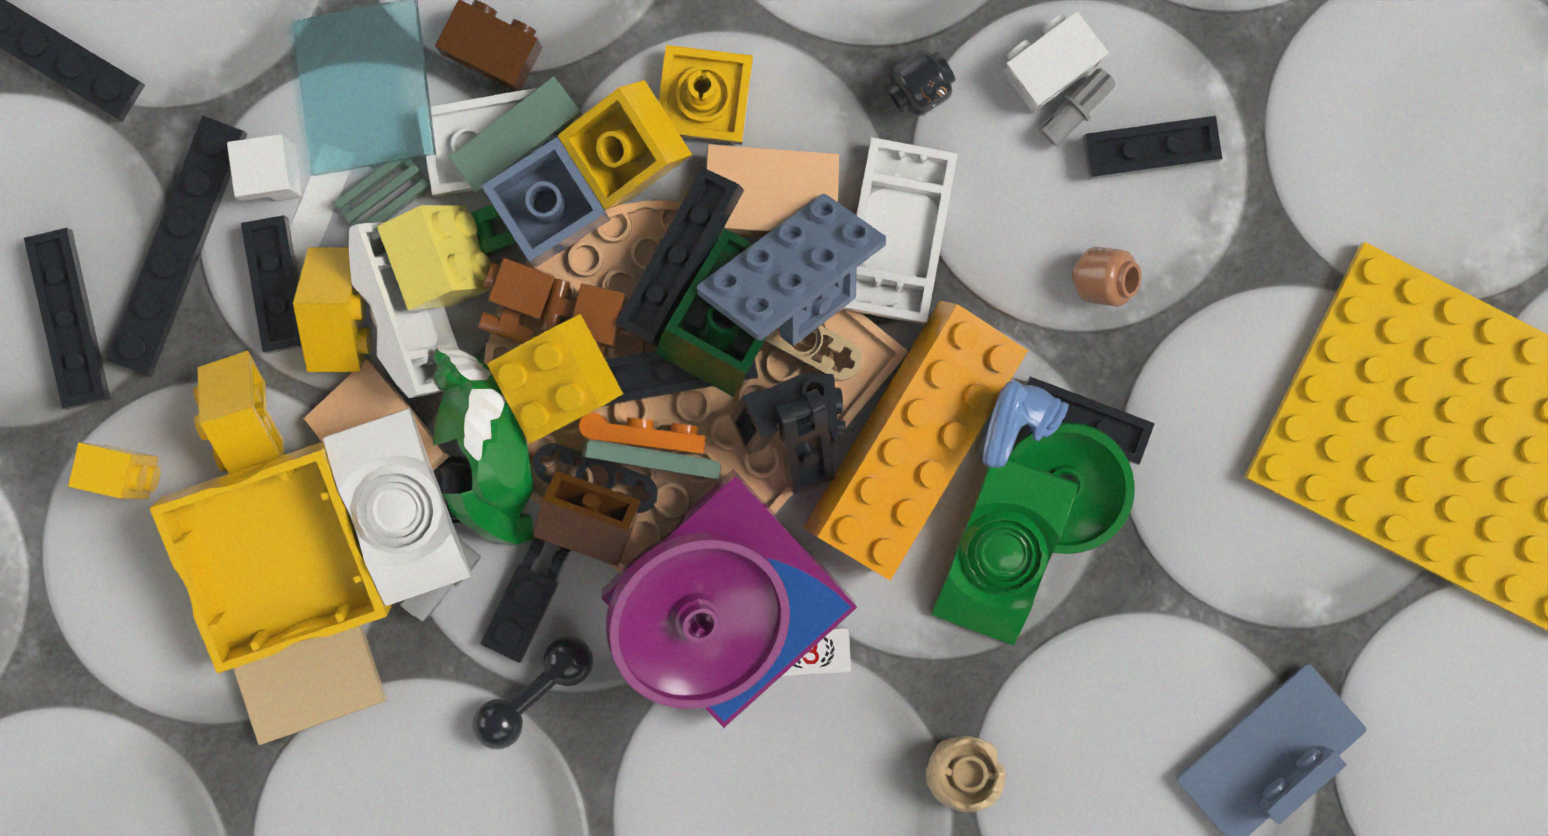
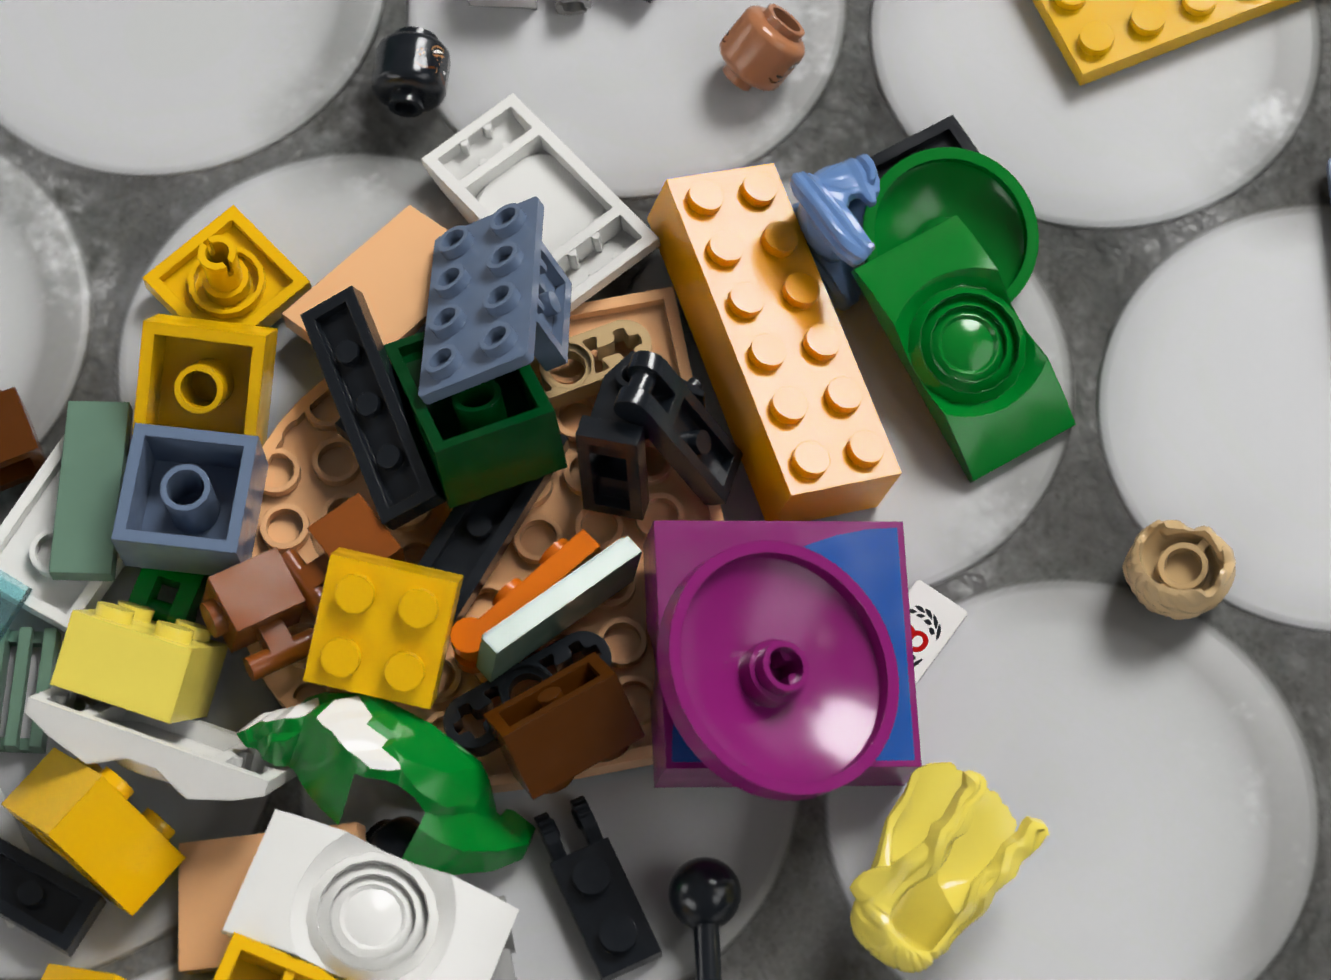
camera: 55 degrees left, 20 degrees down
none -> light yellow hair [849,762,1049,973]

